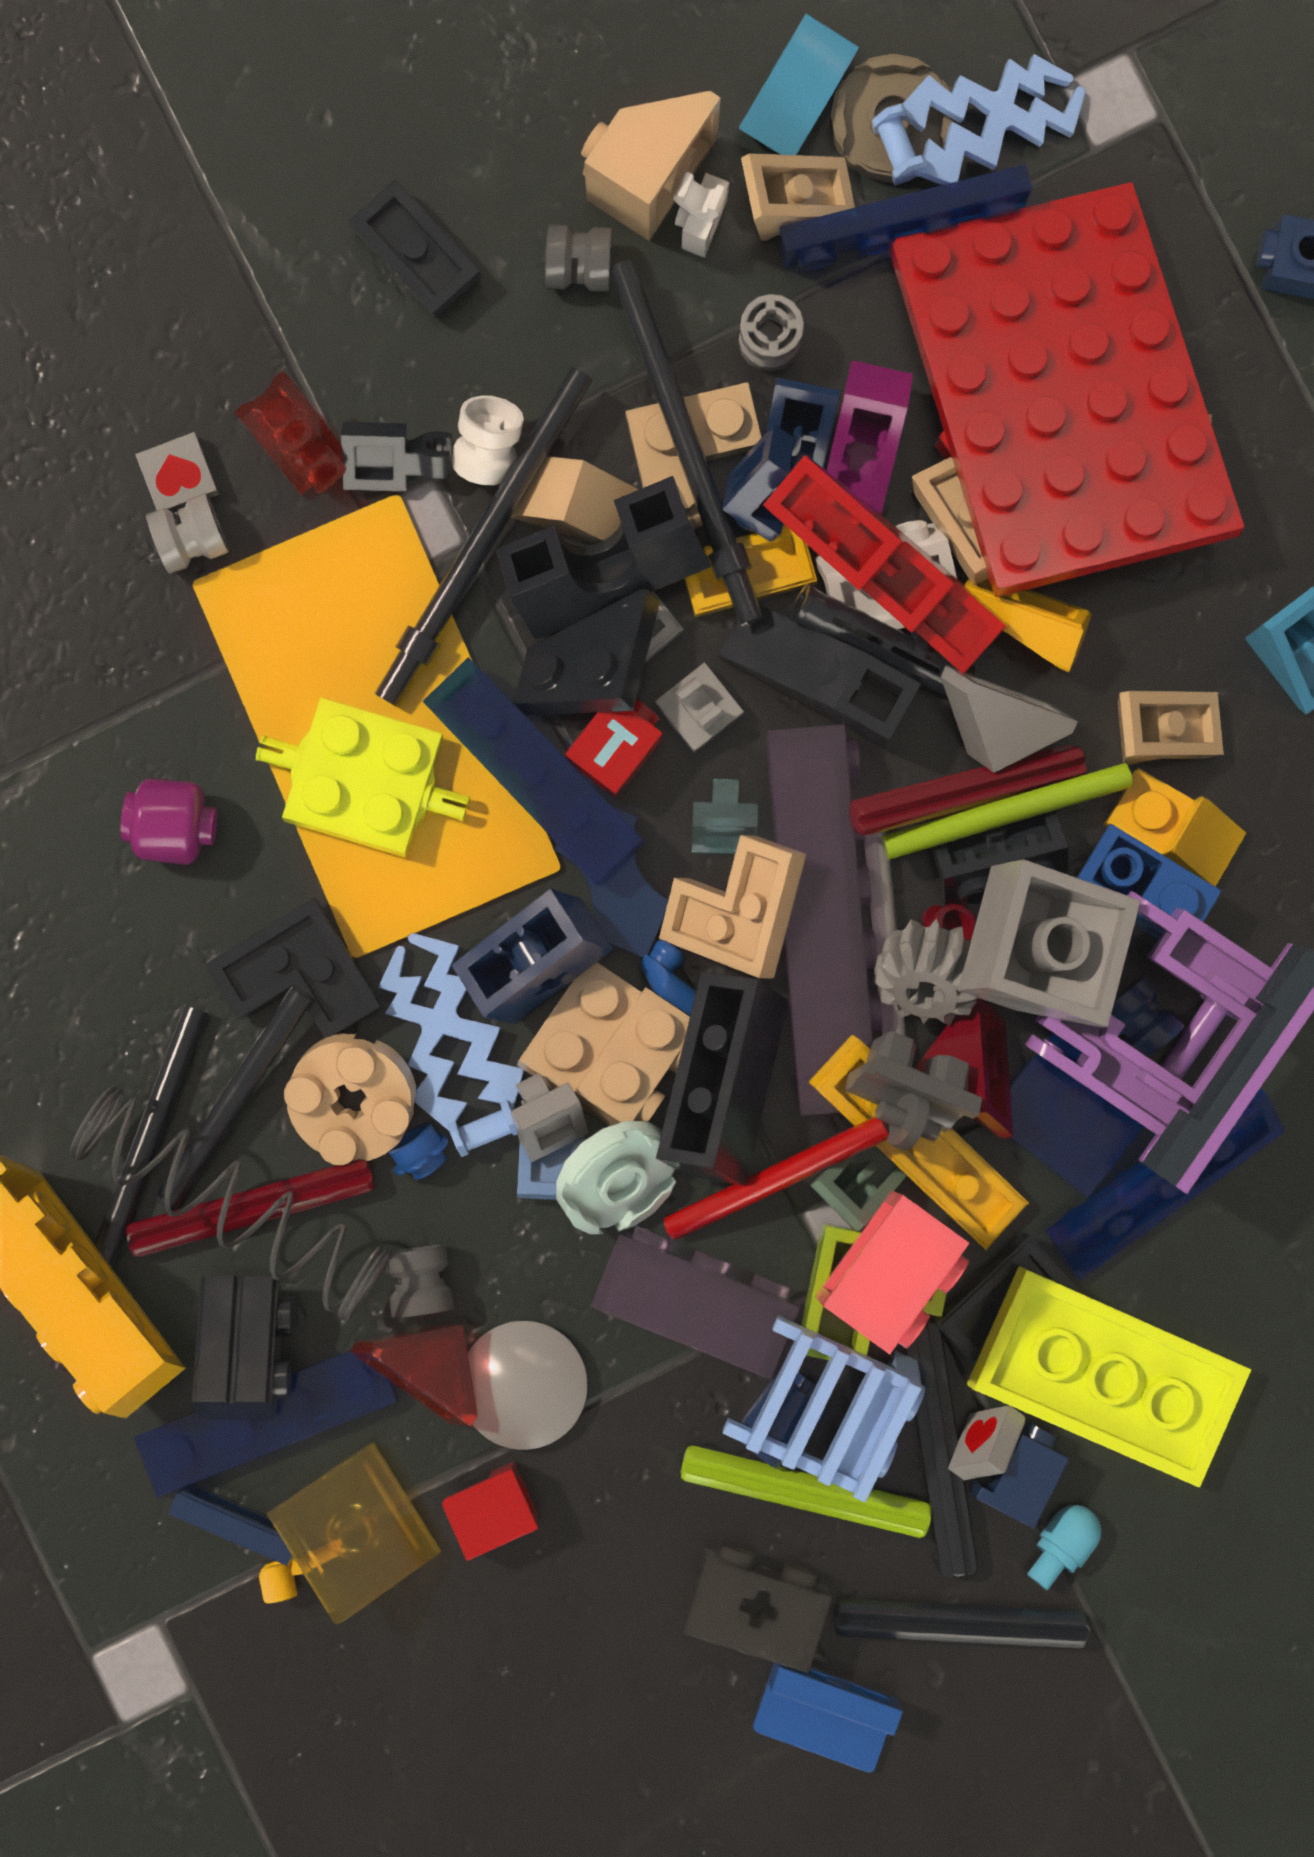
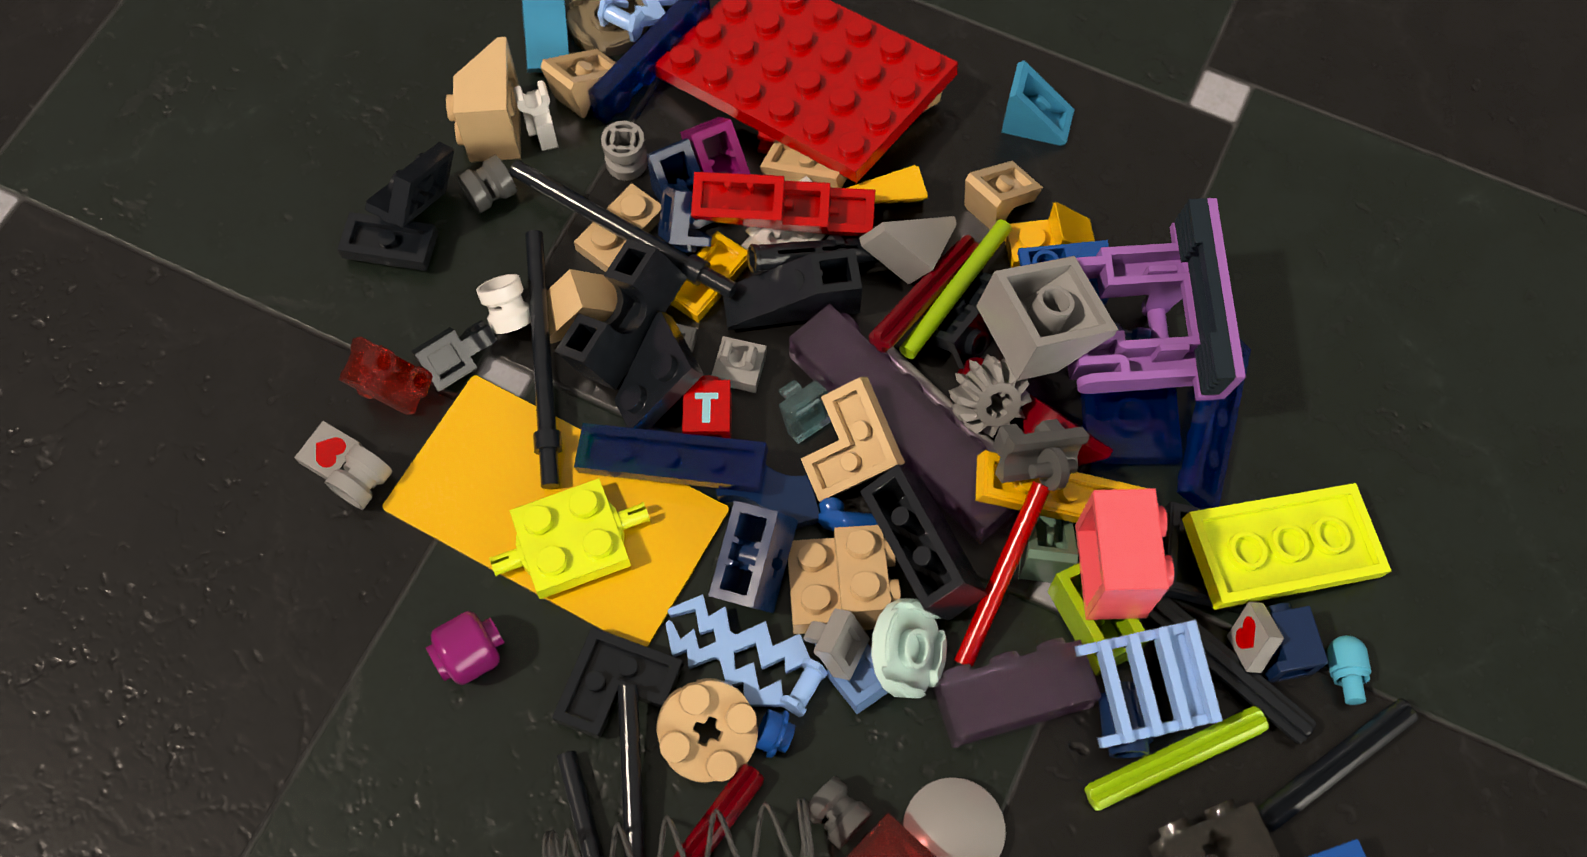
camera: 35 degrees left, 20 degrees down
none -> black bracket [365,142,455,228]

